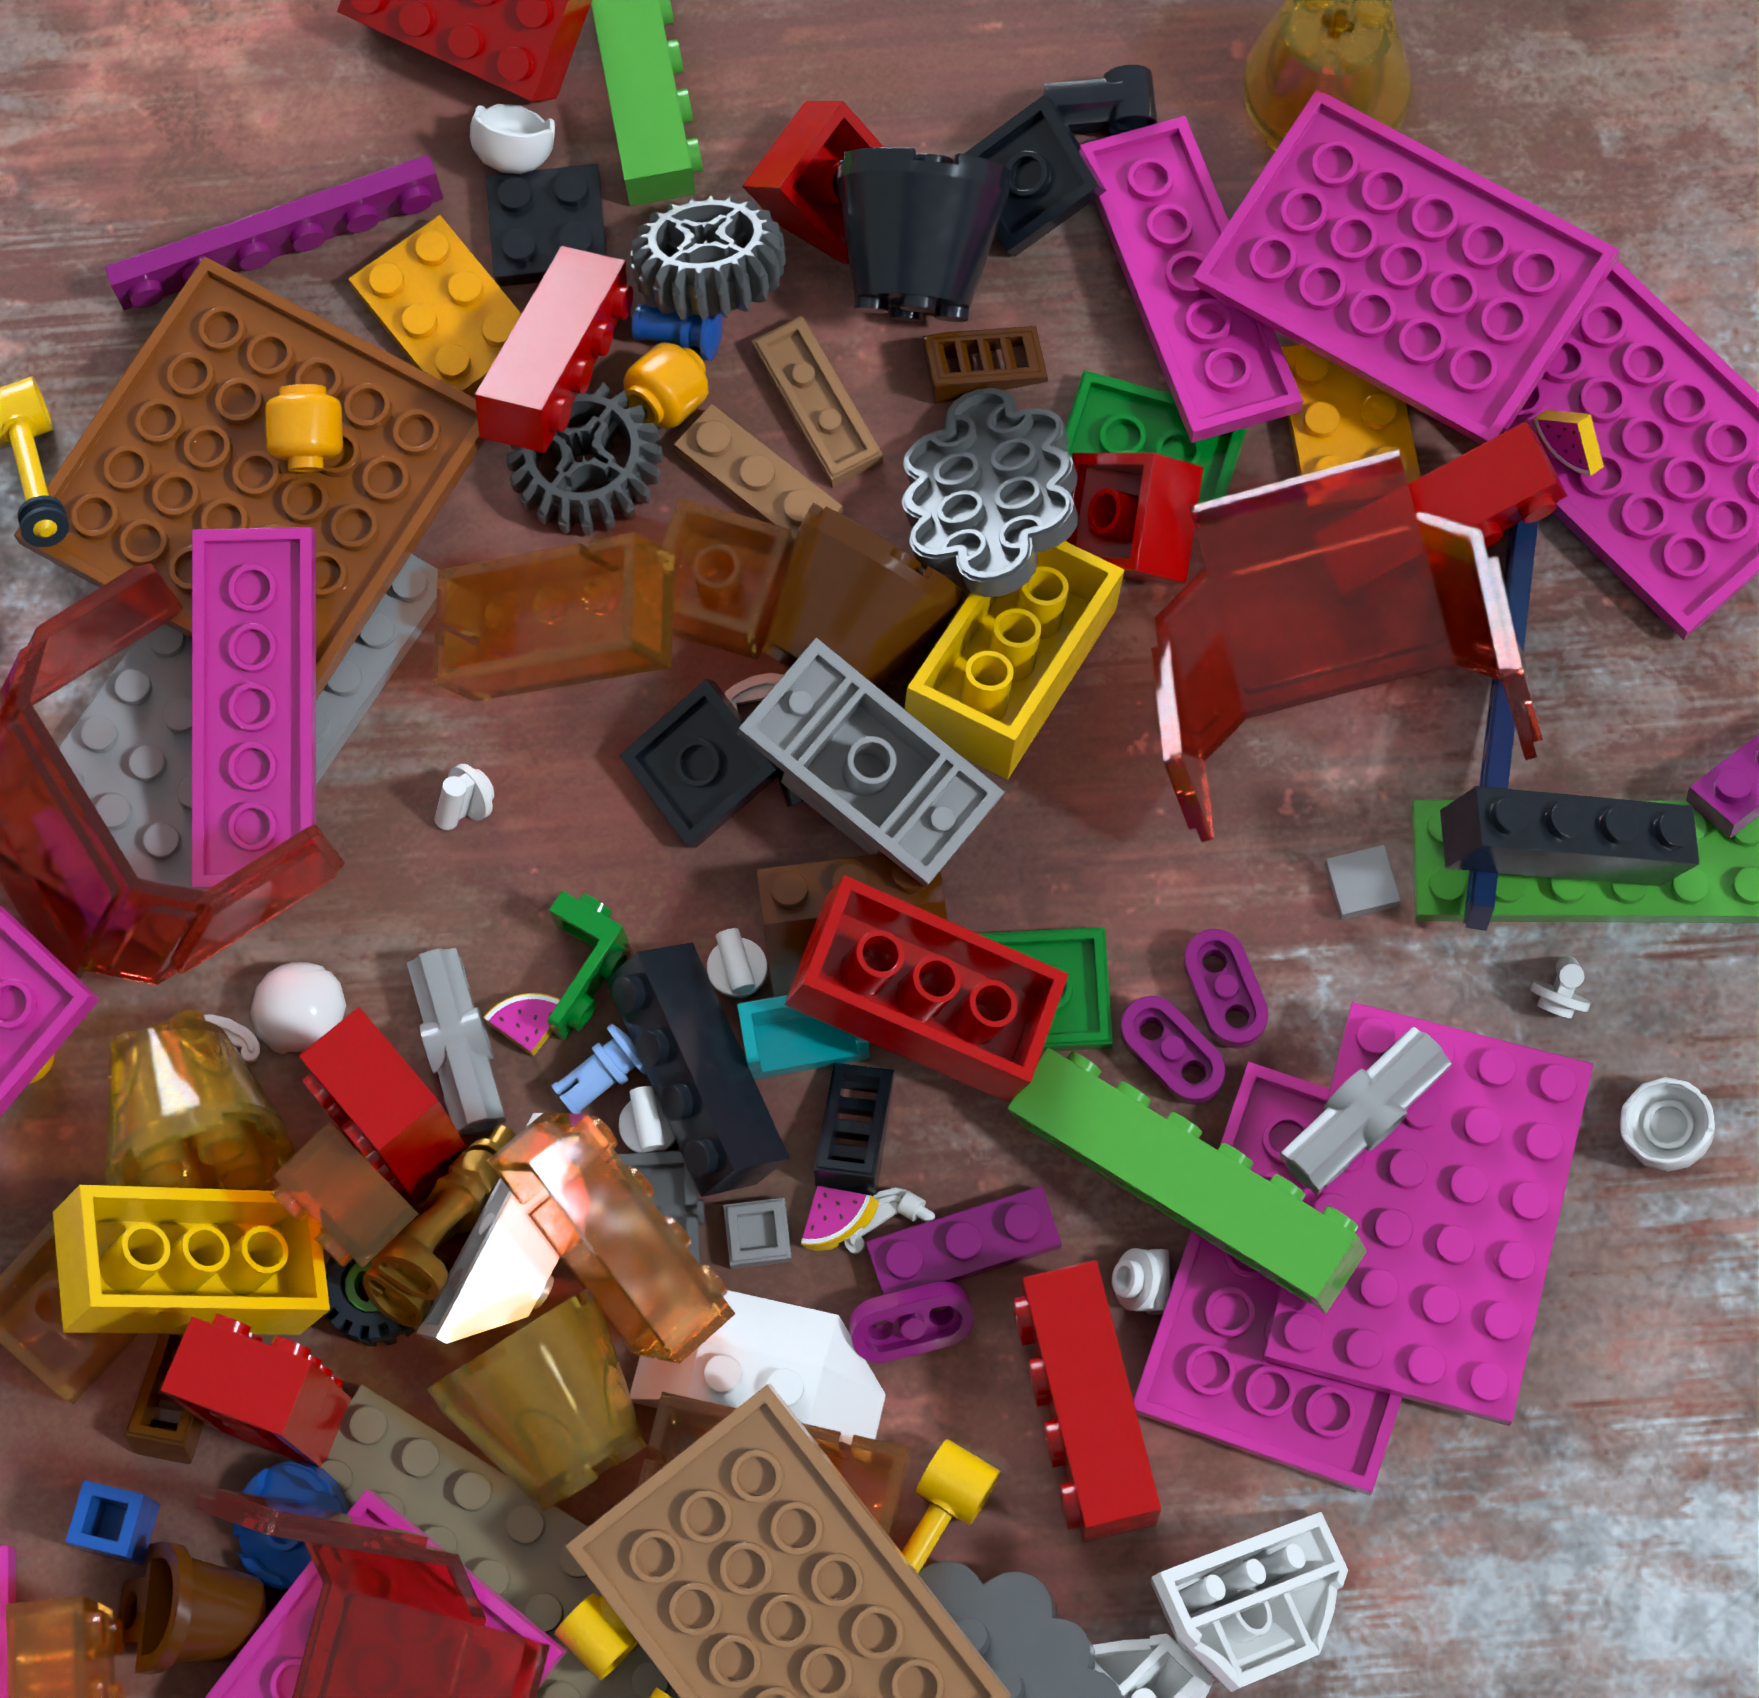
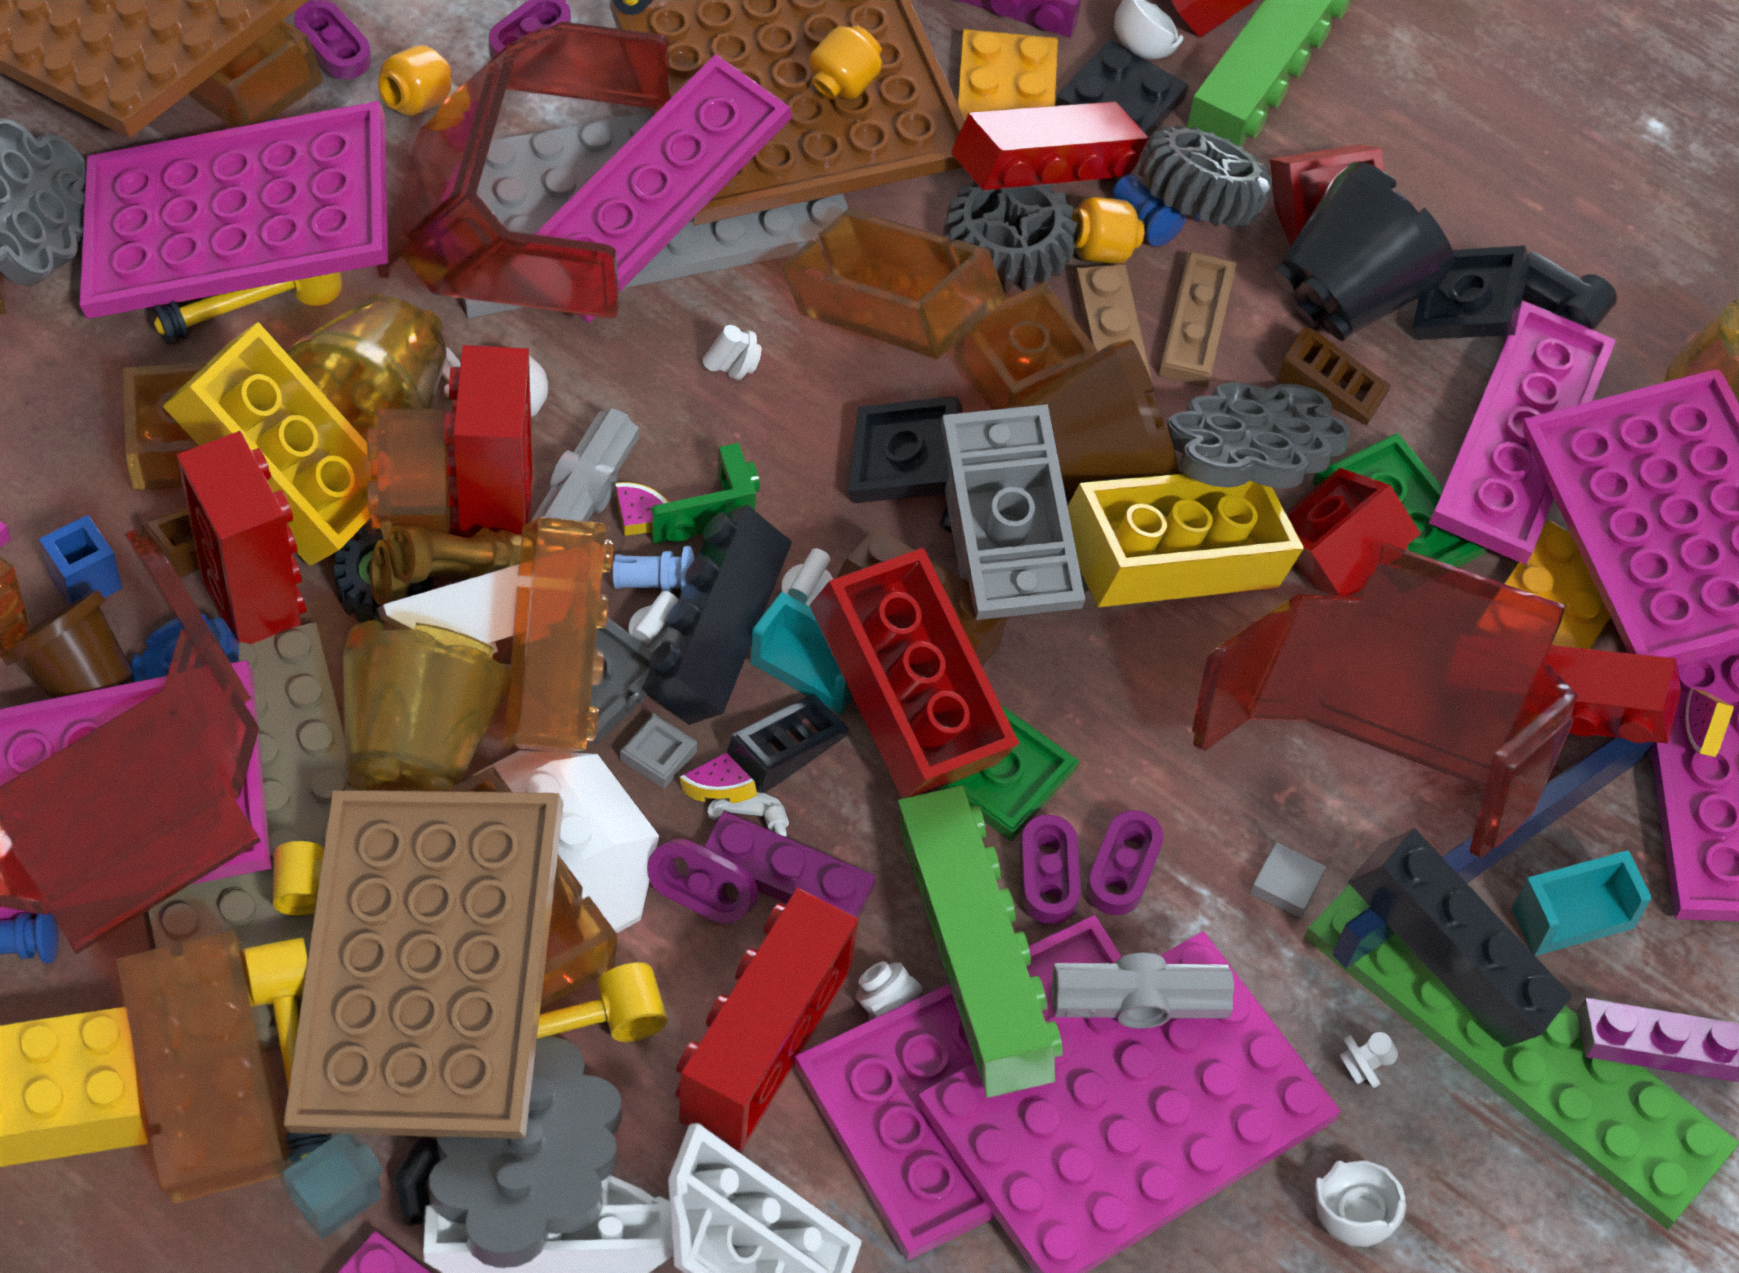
camera: 30 degrees right, 15 degrees down
none -> teal panel [1512,850,1651,956]

